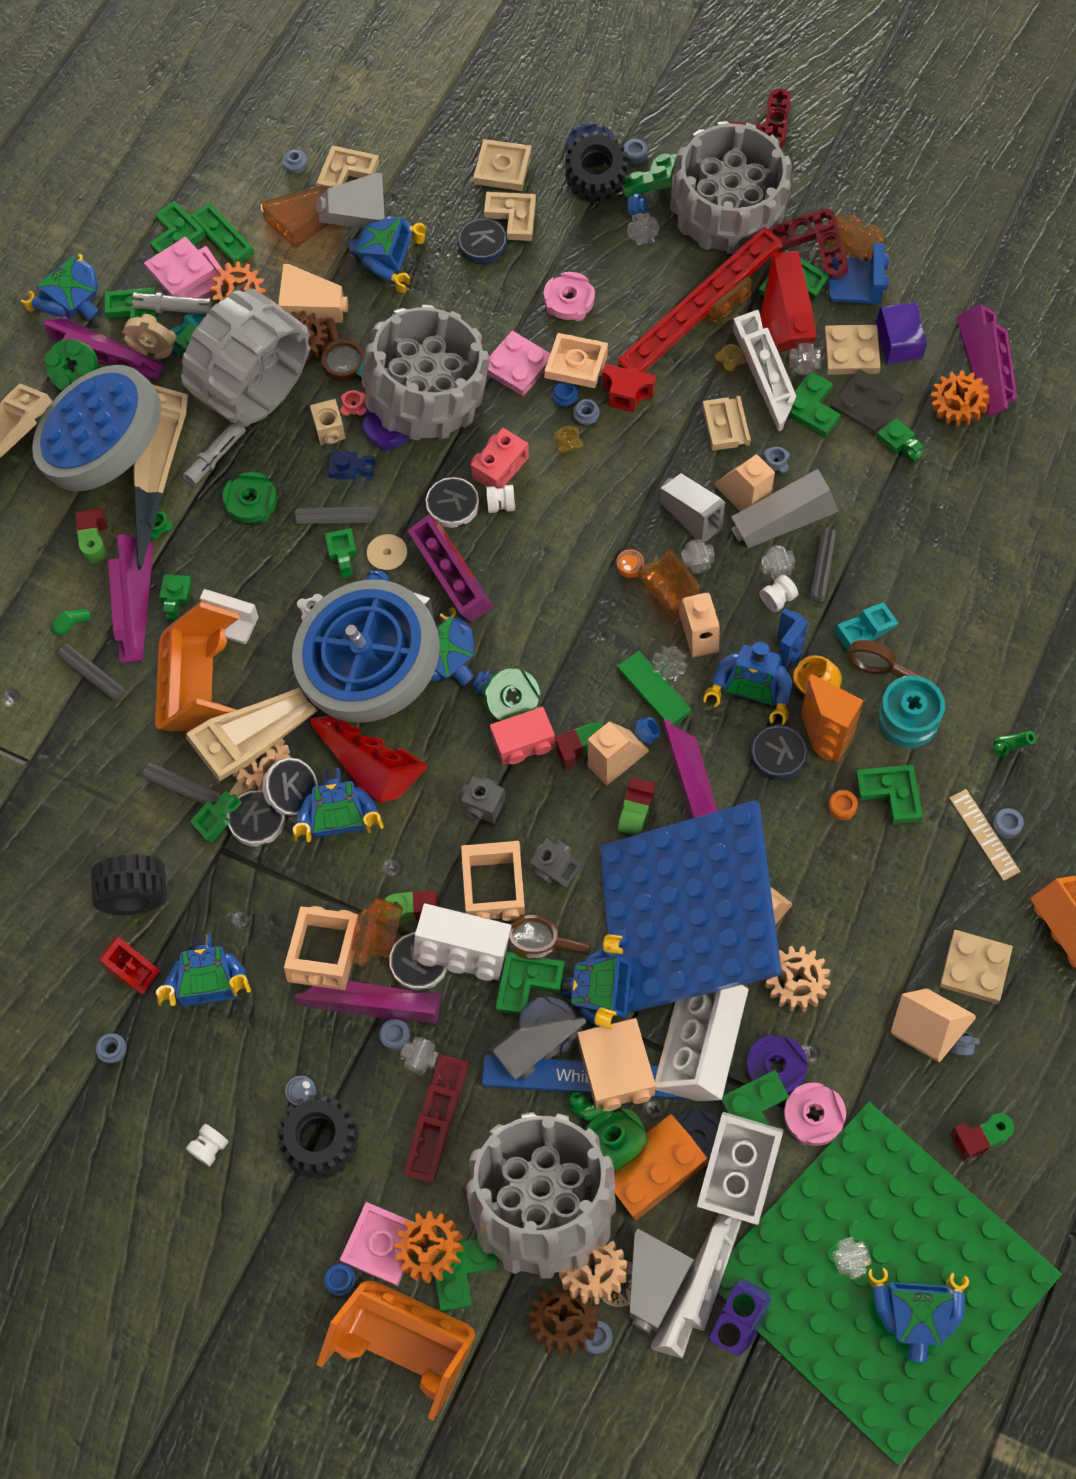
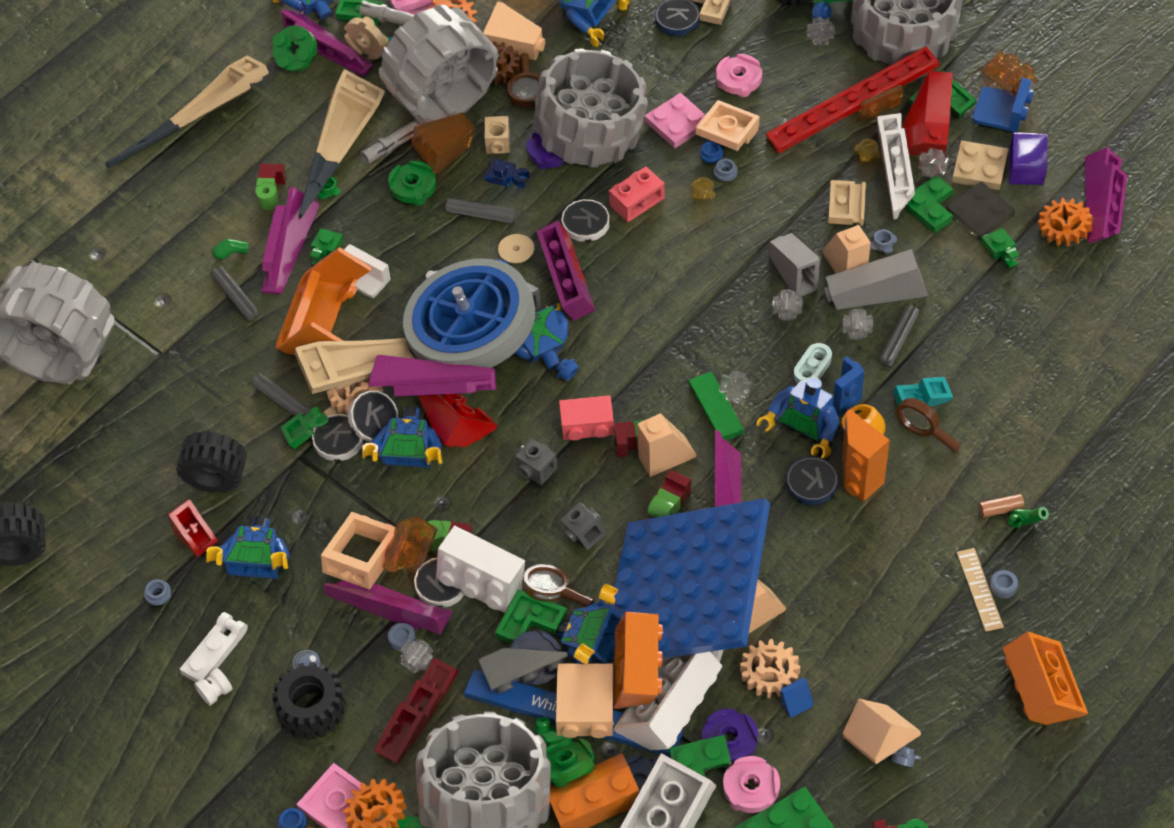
camera: 15 degrees right, 10 degrees down
wheel [32,365,161,491] -> none
green plate [325,528,357,579] -> none
coral plate [340,390,366,416] -> none
light nougat window [461,841,525,921] -> none
plate [483,669,540,721] -> none
white wheel [486,485,515,513] -> none
red brick [602,364,656,413] -> none
orange tile [617,550,644,578] -> none
blue plate [635,717,660,744] -> none
clear orange bracket [637,549,702,613] -> none
light nougat torso [679,593,720,658] -> none
white wheel [760,574,798,612] -> none
dark red beam [768,209,849,280] -> none
orange tile [828,790,858,820] -> none
green plate [855,764,923,824] -> none
teal wheel [878,676,945,748] -> none
tan plate [940,930,1013,1004] -> none
none -> white plate [180,612,248,682]
none -> magenta wedge [369,355,496,396]
none -> clear orange slope [412,113,474,174]
none -> orange slope [613,612,663,709]
none -> blue slope [780,678,813,717]
none -> light aqua plate [794,343,832,384]
none -> nougat axle [979,494,1024,518]

